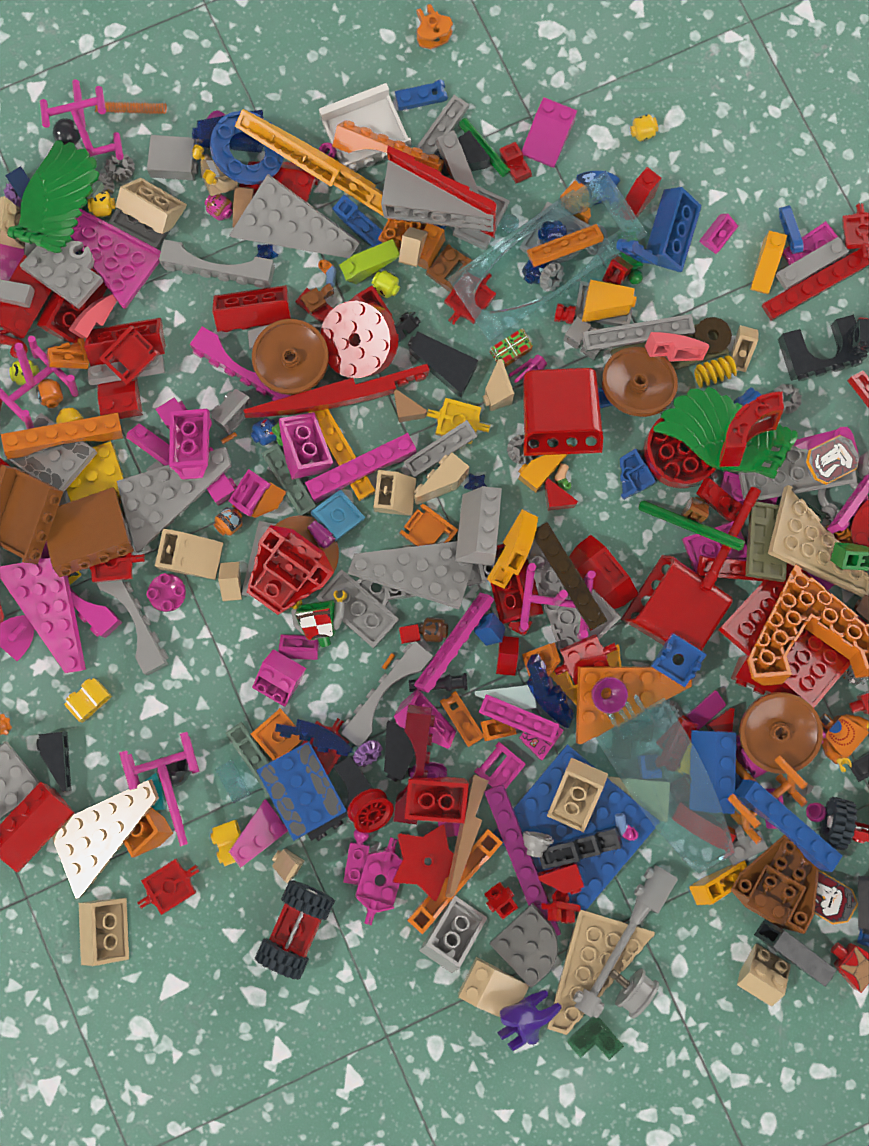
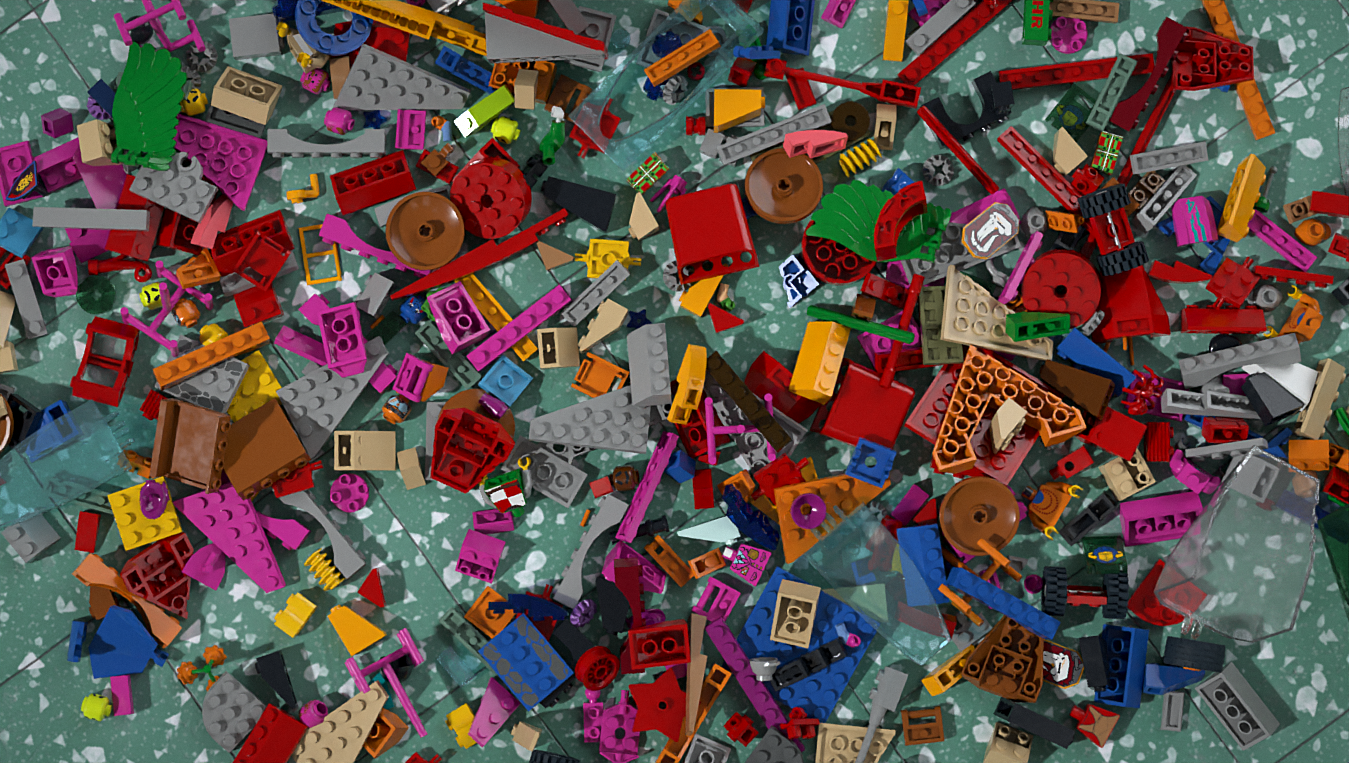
camera: 10 degrees left, 5 degrees up
dark pink plate [479,694,559,743] -> none
red slope [538,862,584,894] -> none
none -> light orange plate [286,174,320,204]
none -> light orange window [299,224,342,285]
none -> dark pink head [299,700,328,728]
none -> yellow piece [304,548,346,591]
none -> dark pink head [324,107,355,135]
none -> light orange slope [328,604,387,656]
none -> red slope [357,568,386,608]
none -> clear green plate [365,311,407,345]
none -> dark pink plate [395,109,427,151]
none -> green arm [539,106,565,166]
none -> dark red bush [687,62,705,81]
none -> red bar [764,58,921,109]
none -> red tile [785,68,817,111]
none -> light orange slope [788,321,851,405]
none -> dark orange plate [901,706,945,746]
none -> red axle [917,106,999,194]
none -> tan slope [989,397,1027,454]

